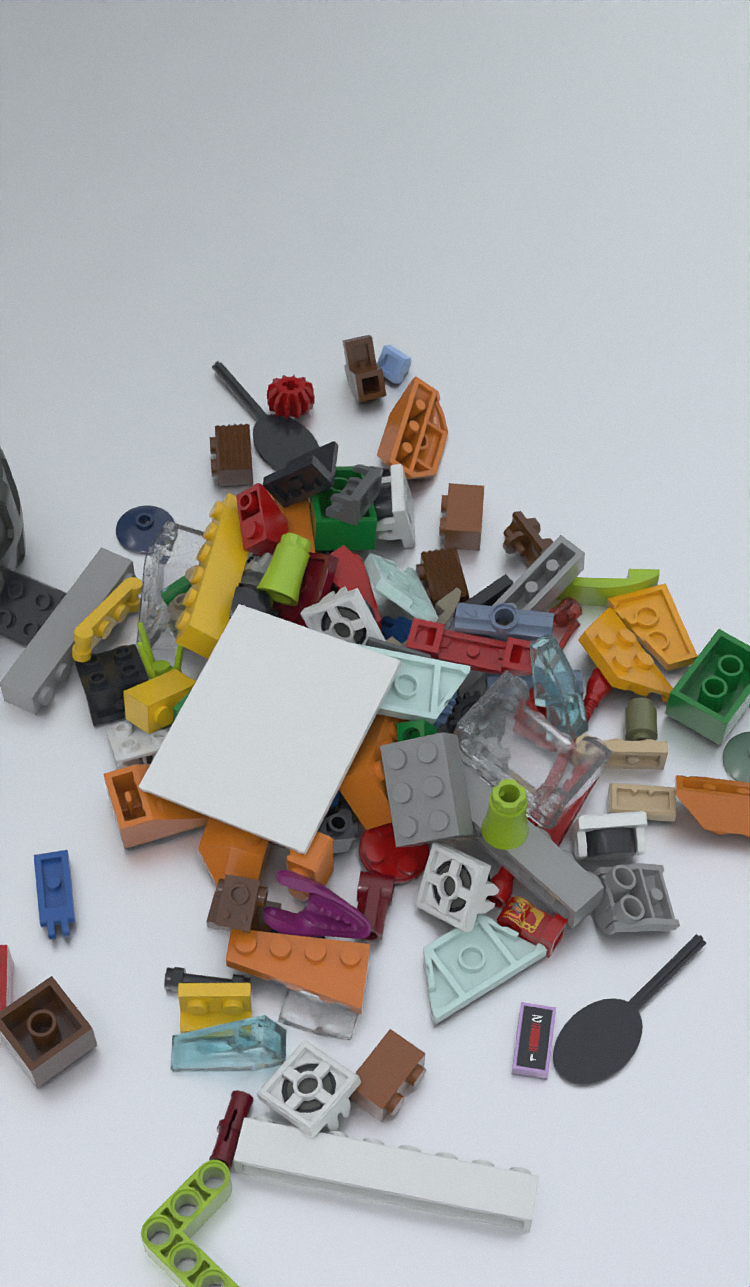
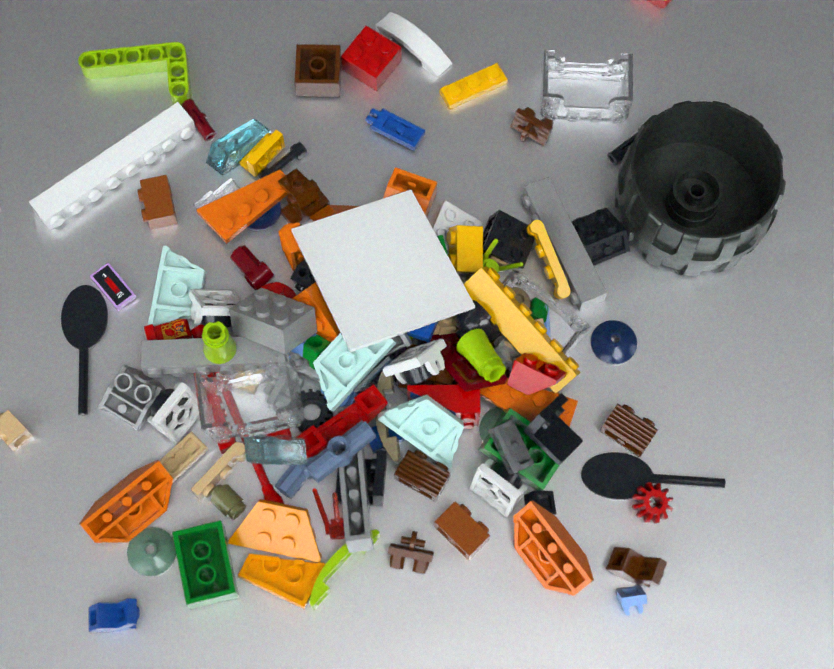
camera: 130 degrees right, 15 degrees up
white piece [256,1039,361,1138] -> none
magenta animal [262,870,372,939] -> none

